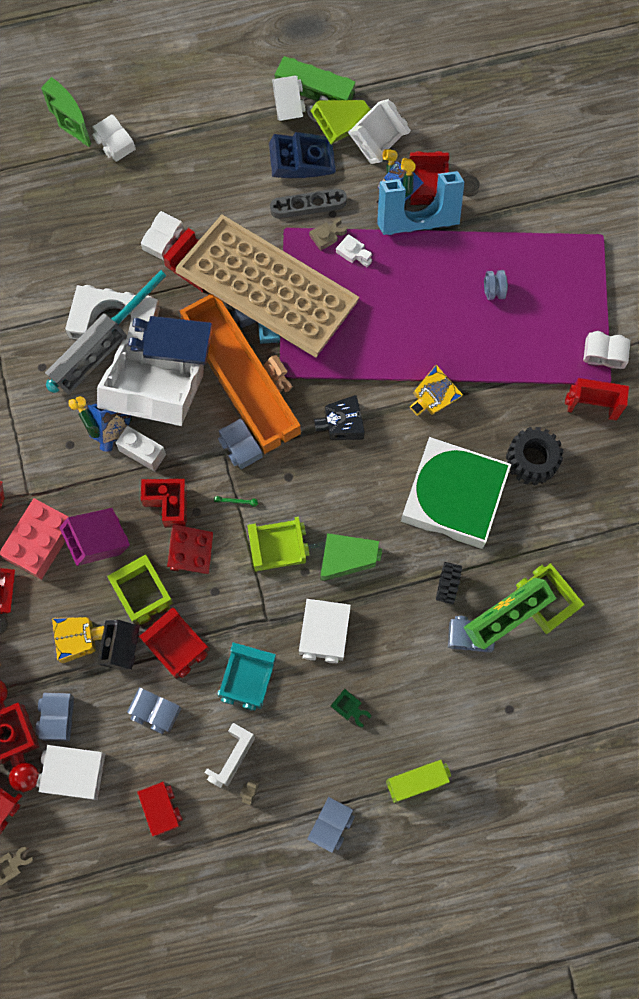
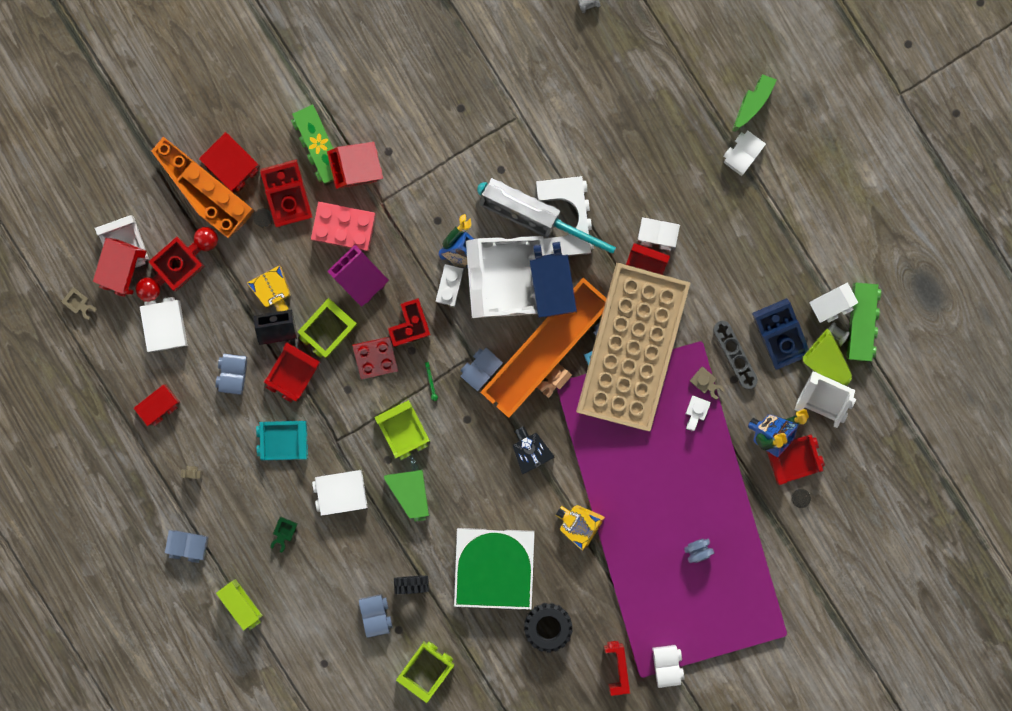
camera: 75 degrees right, 15 degrees up
sand blue brick [35,693,74,741] -> none
white panel [205,723,255,788] -> none
dark azure arch [377,171,464,235] -> none
bright green brick [463,578,556,649] -> none

